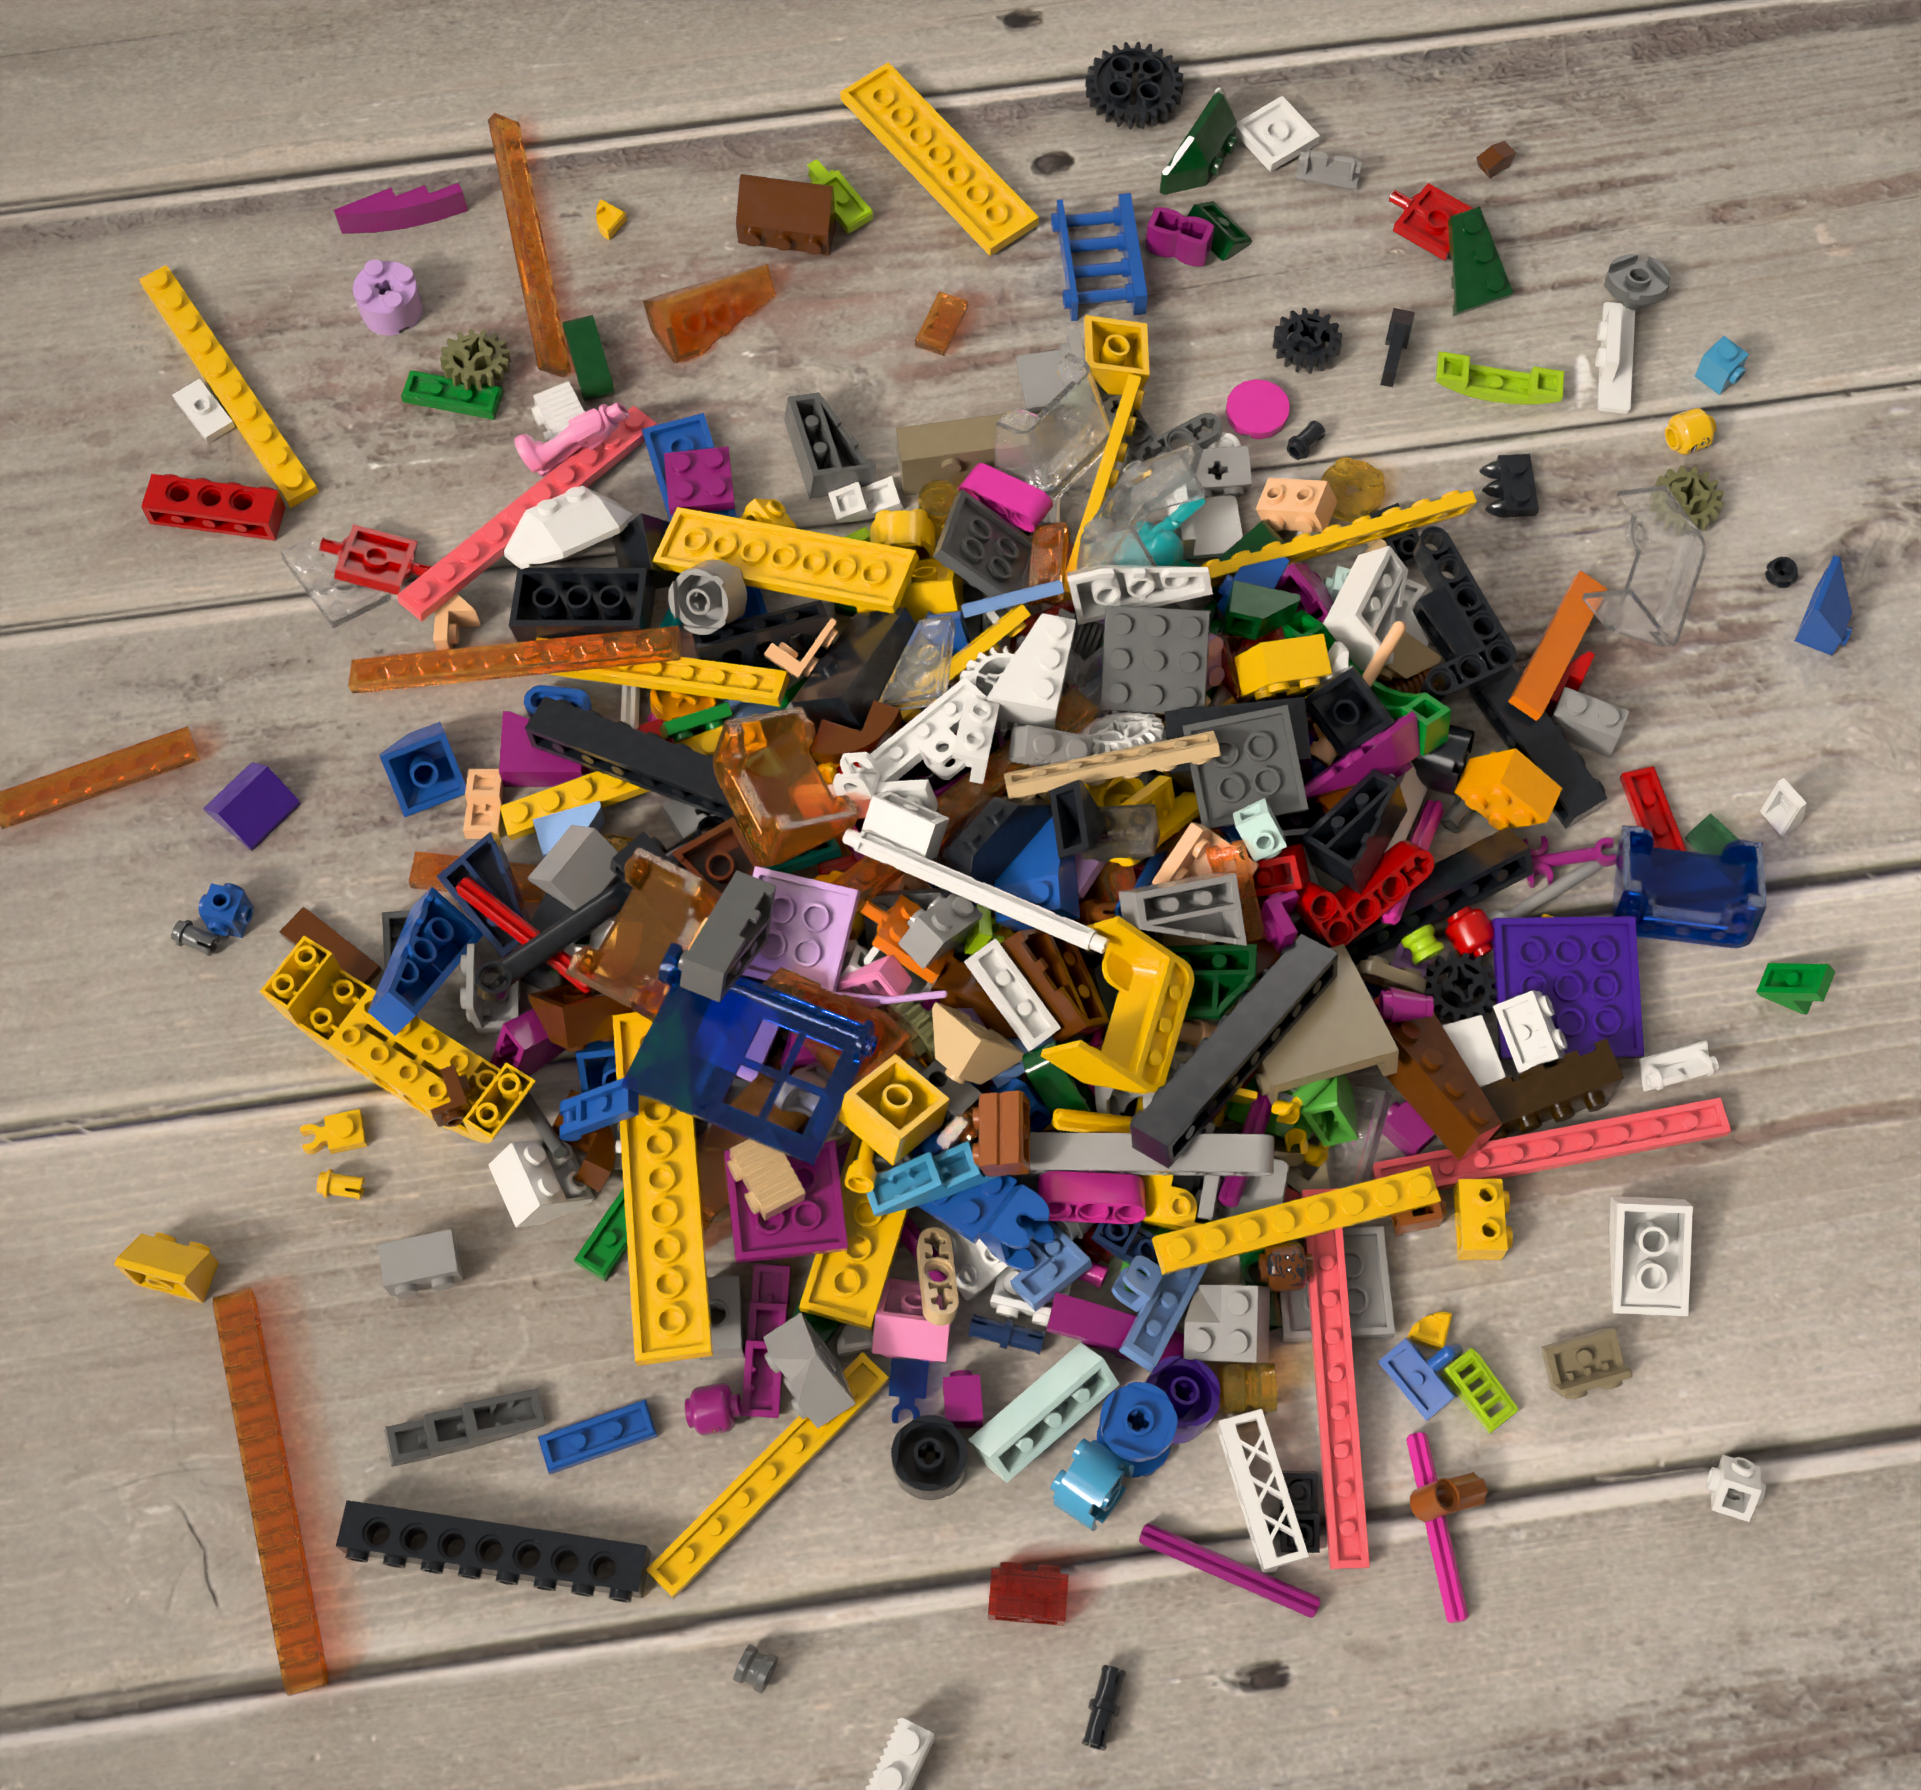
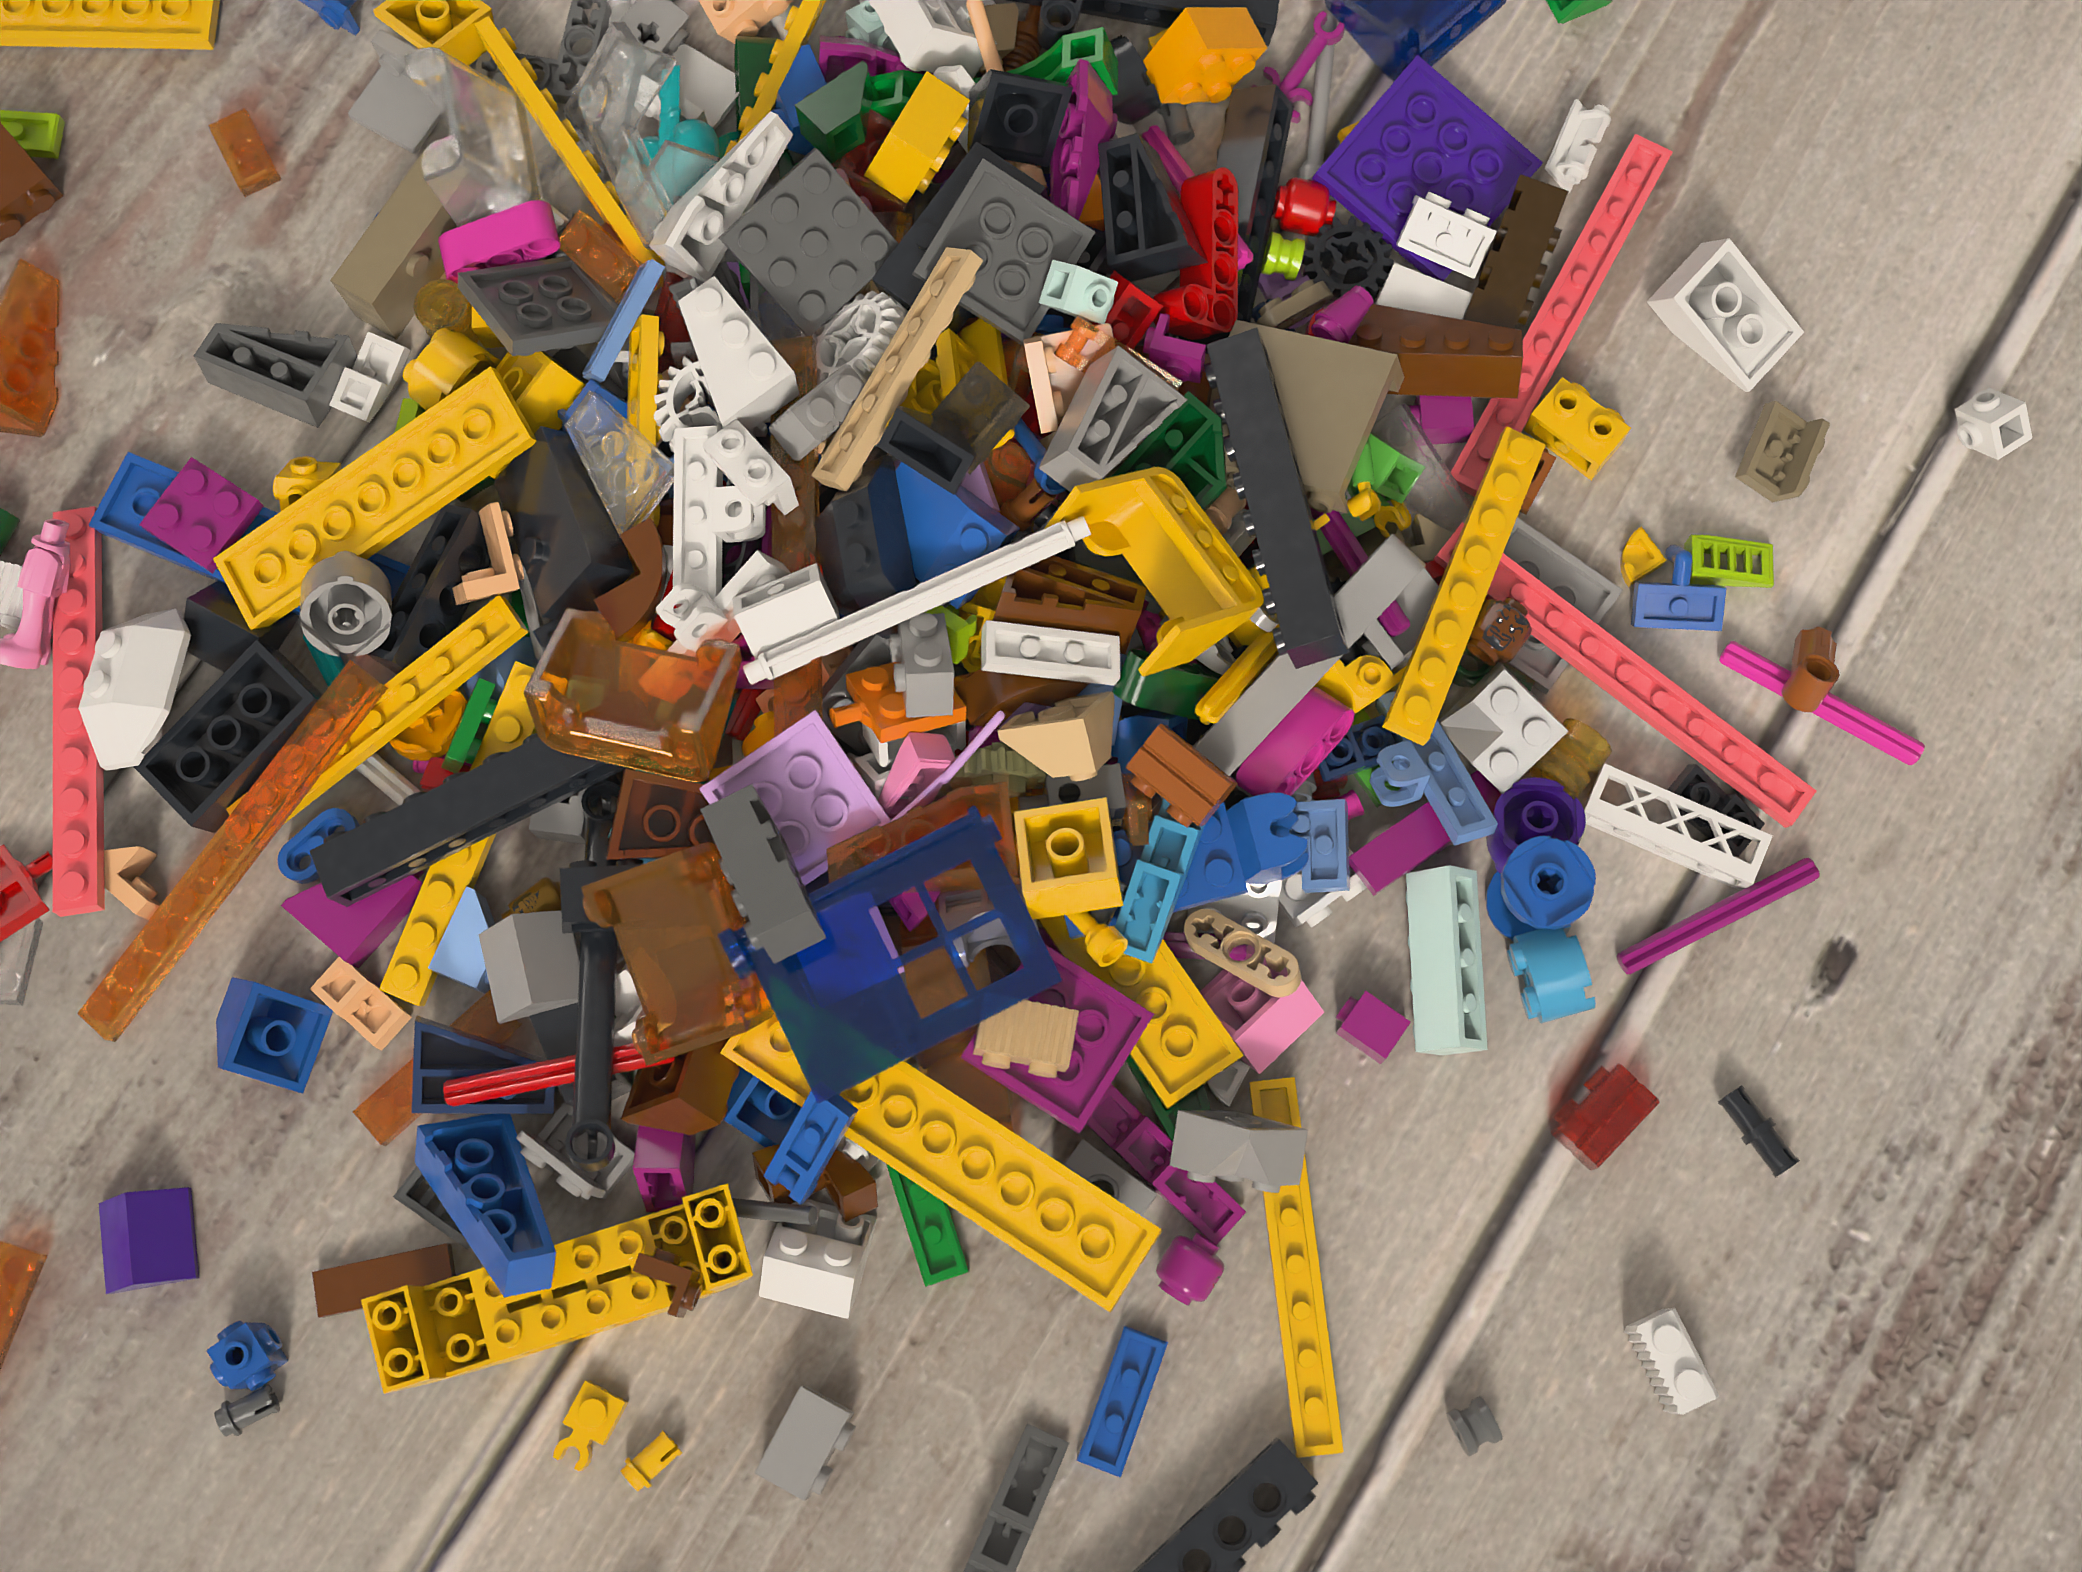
camera: 45 degrees left, 10 degrees up
clear blue plate [889,1358,929,1424] -> none
black brick [891,1415,968,1500] -> none
dark blue pin [968,1313,1045,1355] -> none

